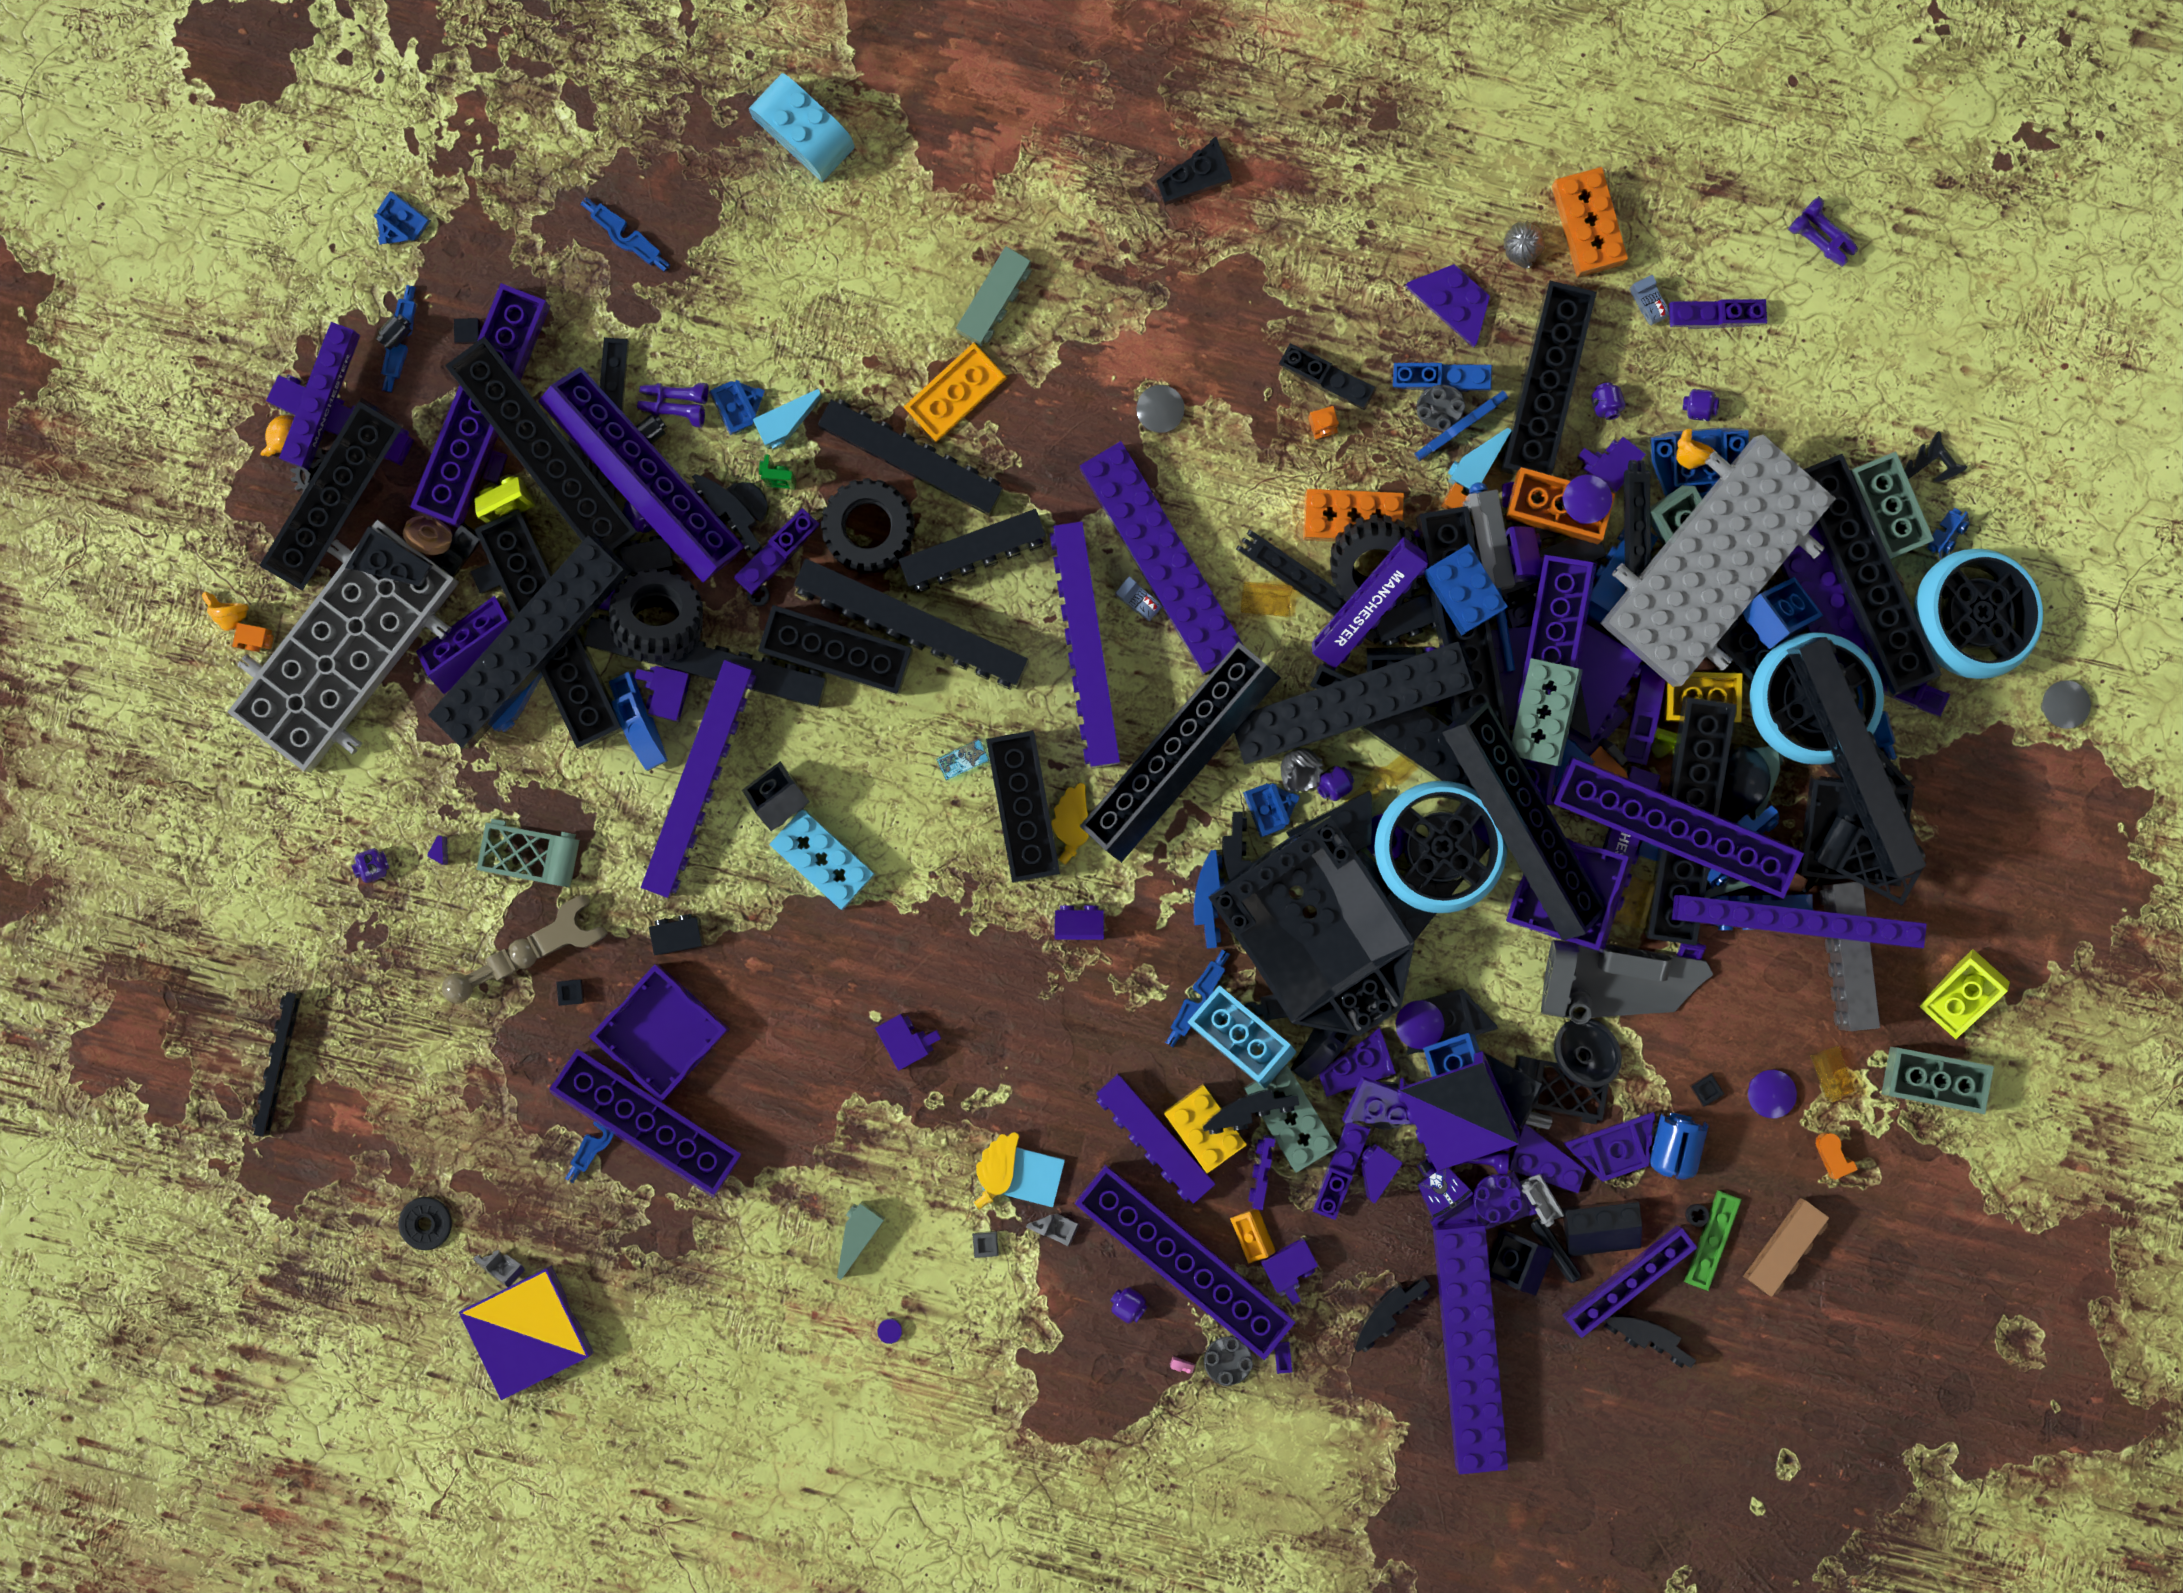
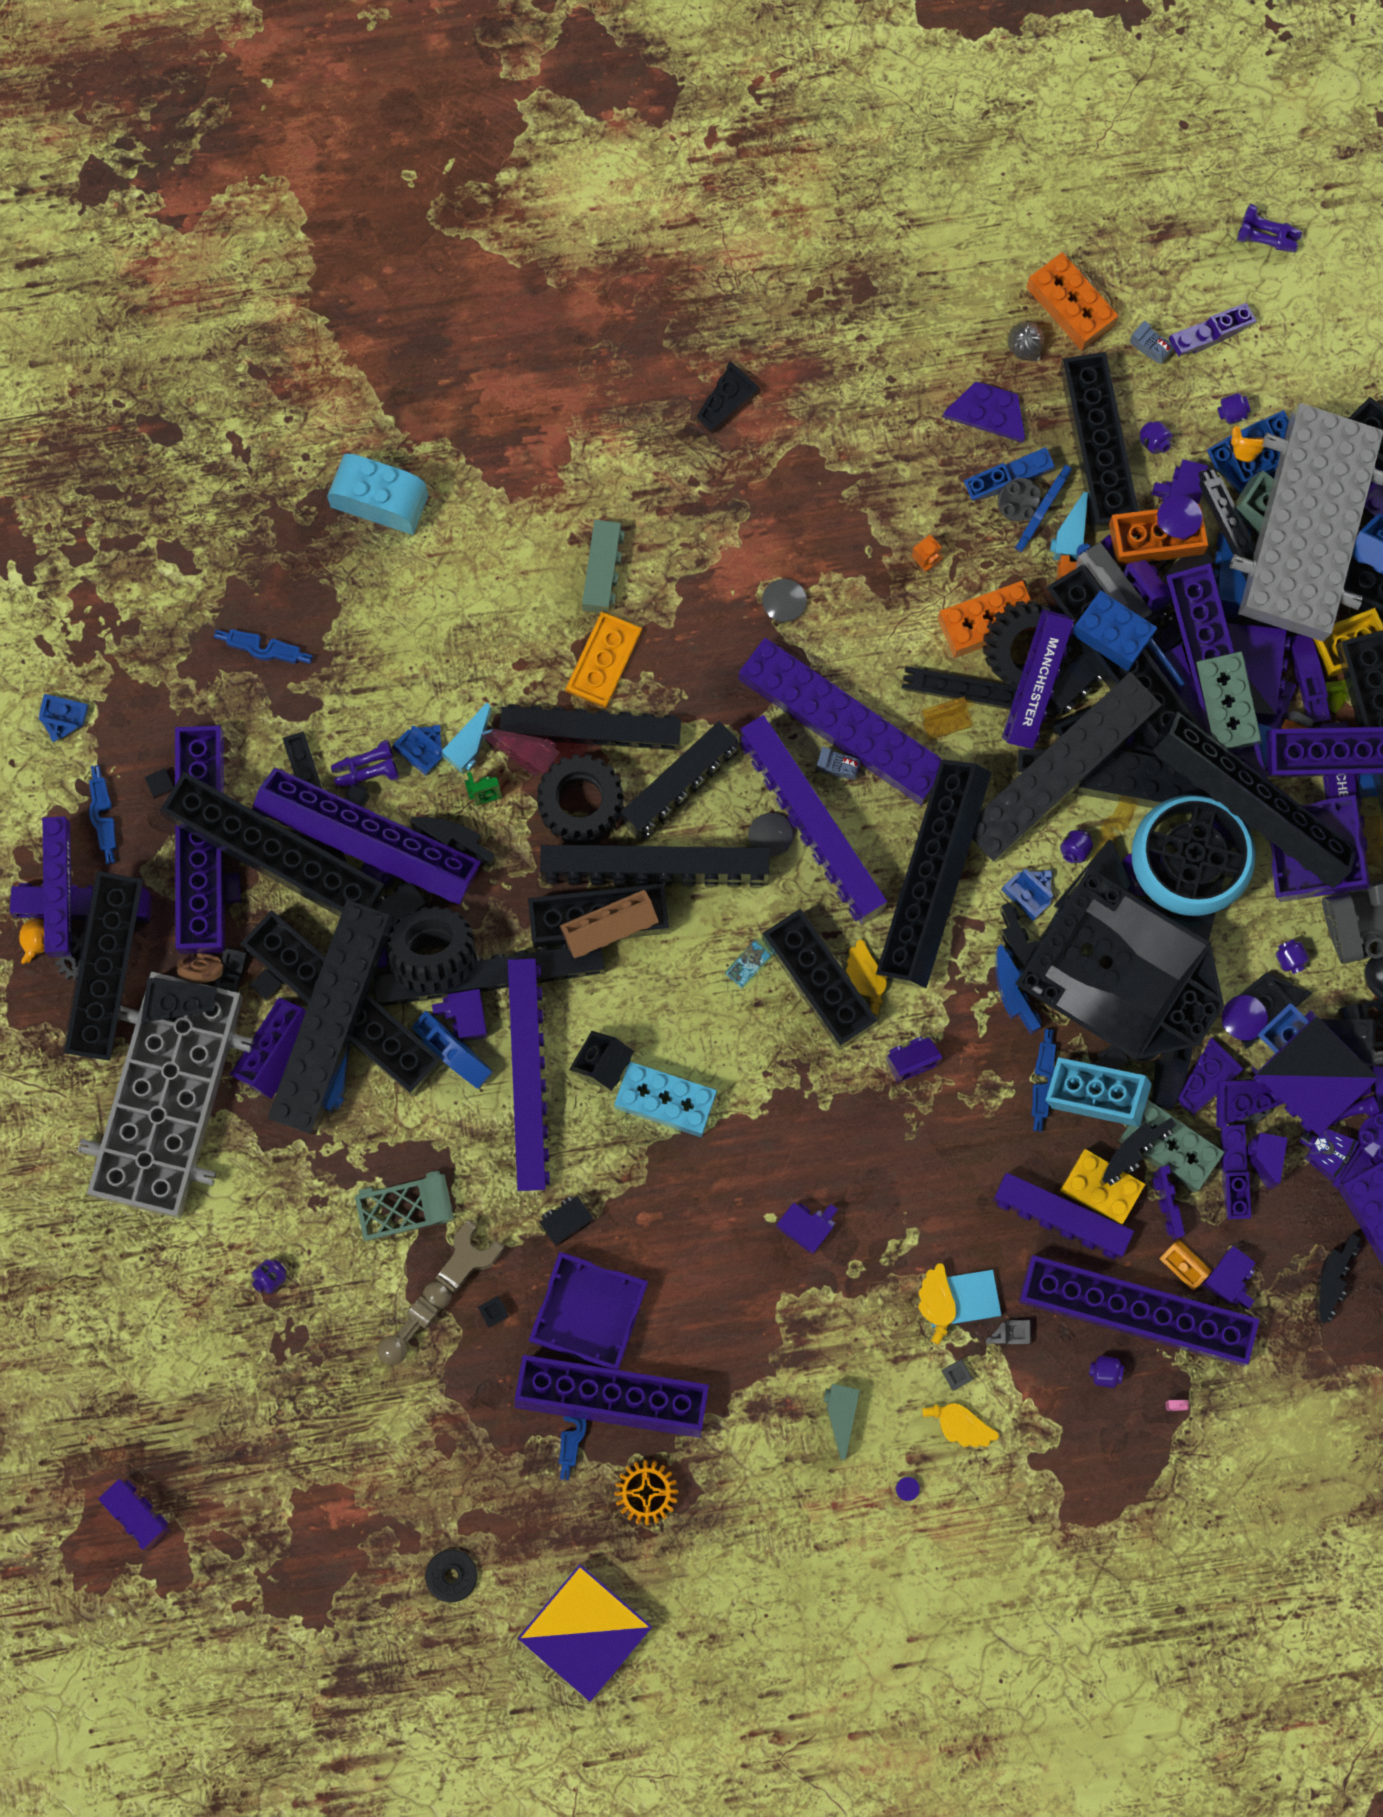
camera: 25 degrees left, 10 degrees down
light orange hat [202,591,249,631] -> none
orange brick [232,623,274,652] -> none
black plate [252,991,302,1137] -> none
black brick [376,314,412,350] -> none
dark purple slope [427,835,448,865] -> none
flat silver slope [473,1250,525,1287] -> none
neon yellow slope [475,476,535,523] -> none
black plate [726,482,768,523] -> none
dark purple slope [734,508,820,595] -> none
black bush [747,585,770,607] -> none
dark grey dish [1204,1336,1253,1386] -> none
dark purple piece [1275,1342,1292,1374] -> none
black slope [1279,343,1376,410] -> none
flat silver hair [1280,748,1323,793] -> none
none -> dark purple wedge [98,1479,170,1551]
none -> clear pink slope [481,729,560,776]
none -> medium nougat brick [560,890,659,958]
none -> light orange gear [614,1460,678,1525]
none -> dark grey dish [748,813,793,857]
none -> yellow animal [922,1403,999,1447]
none -> dark purple head [1275,939,1309,974]

